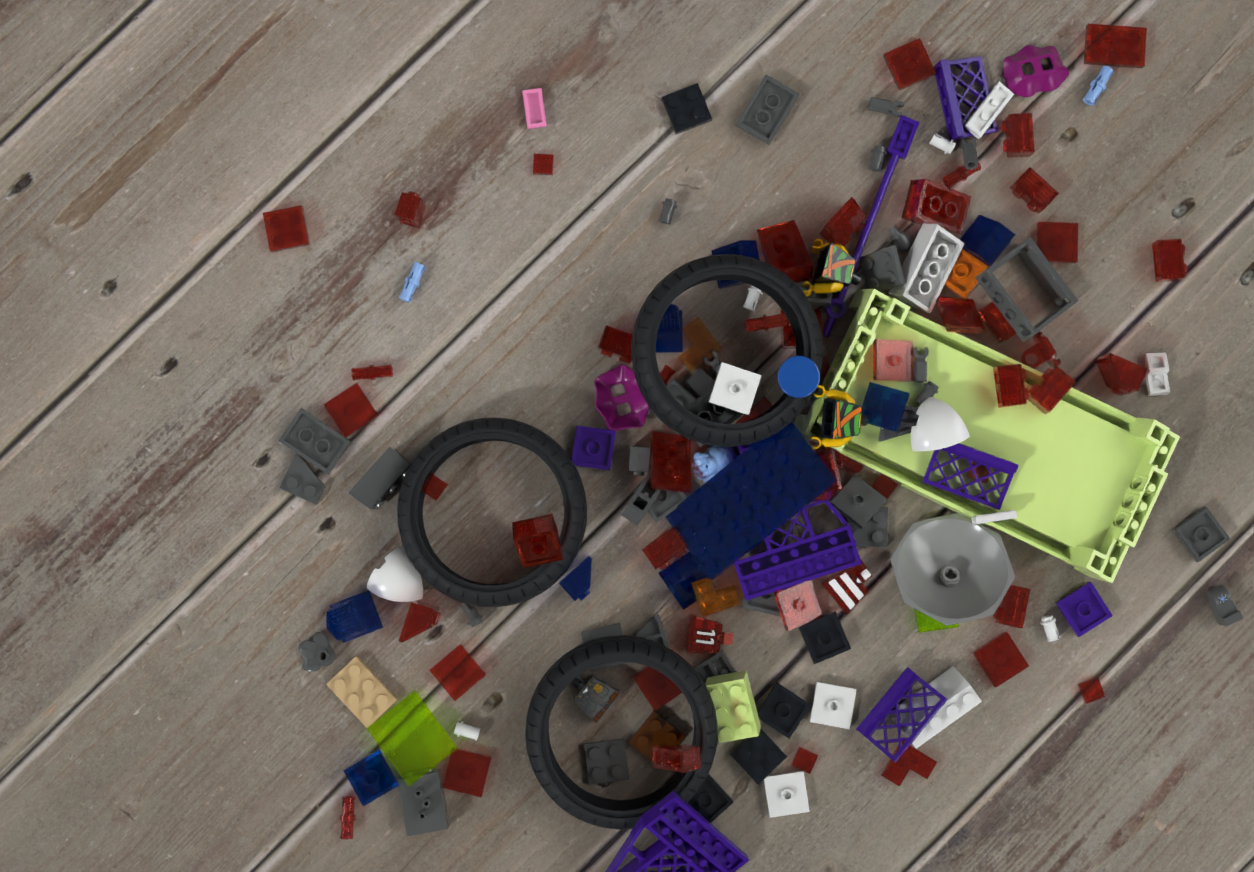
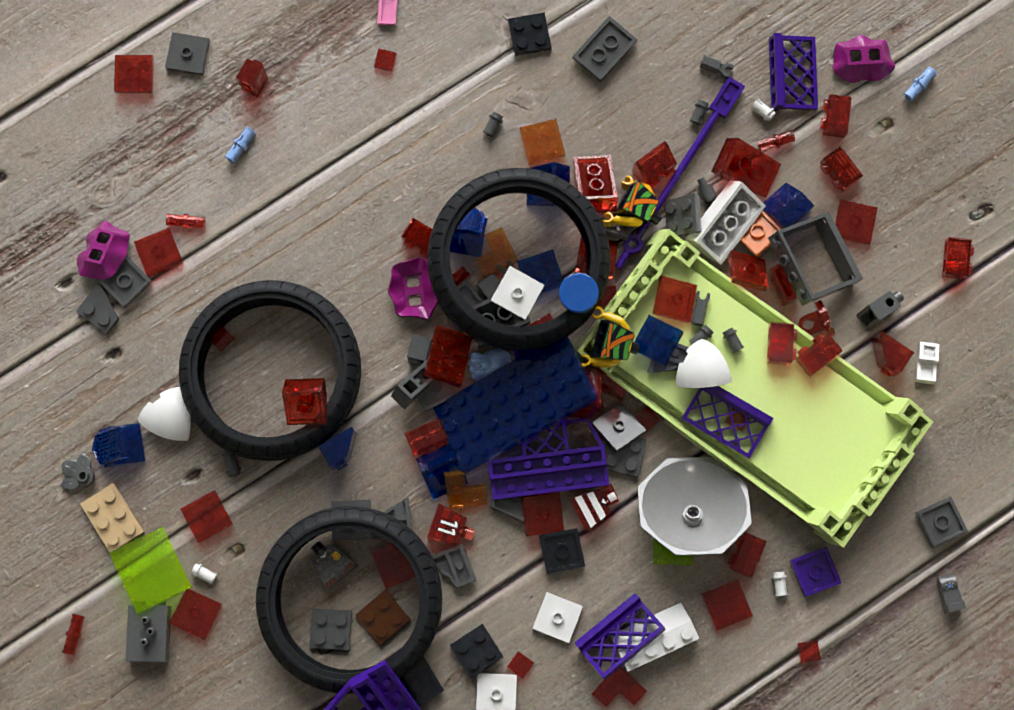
camera: 10 degrees right, 5 degrees down
clear blue slope [343,749,399,806] -> none
dark grey slope [349,447,411,510] -> none
clear red slope [399,600,441,643] -> none
dark purple plate [572,425,616,471] -> none
clear red arch [652,744,701,773] -> none
yellowish green brick [705,670,761,743] -> none
white pin [743,286,763,311] -> none
clear red axle [745,314,787,332] -> none
black plate [757,682,811,739] -> none
clear red plate [883,38,936,91] -> none
dark grey bar [961,137,978,170] -> none
white tile [963,81,1014,139] -> none
white tile [971,510,1017,524] -> none
clear red plate [1084,23,1147,68] -> none
none -> magenta piece [77,221,130,279]
none -> dark grey plate [165,32,210,76]
none -> clear blue plate [517,250,563,295]
none -> clear orange plate [520,119,565,165]
none -> dark grey pin [723,327,744,353]
none -> dark grey torso [856,291,904,330]

